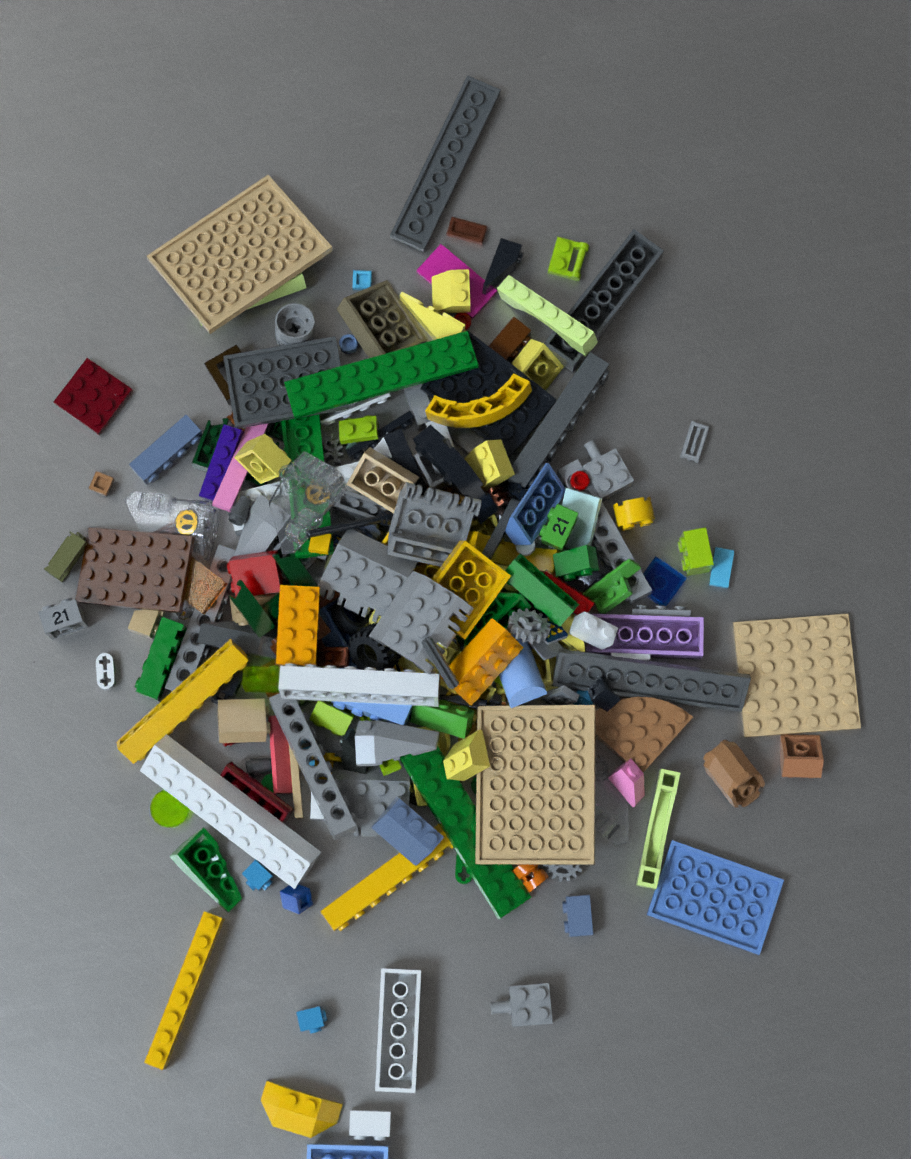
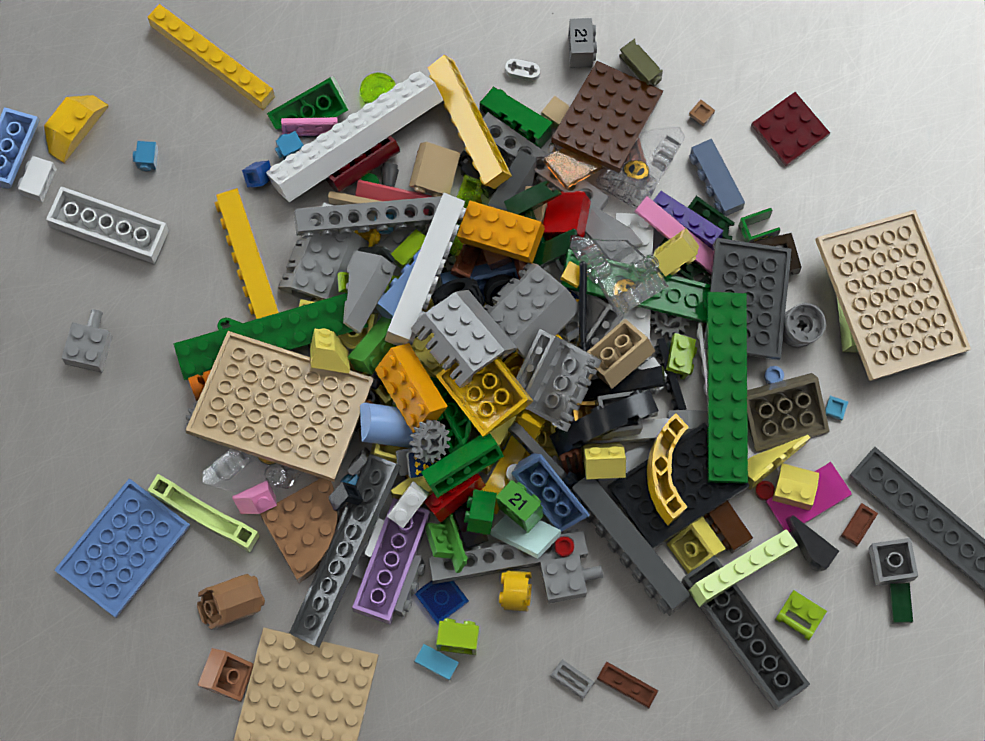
camera: 105 degrees right, 5 degrees down
dark grey cone [228,496,251,526] -> none
sand blue slope [371,797,444,866] -> none
dark grey axle [422,637,459,689] -> none
sand blue brick [562,895,593,937] -> none
none -> bright pink tile [281,117,338,136]
none -> copper tile [597,661,659,709]
none -> green piece [738,208,781,242]
none -> light grey brick [869,538,918,586]
none -> dark green tile [889,583,913,624]

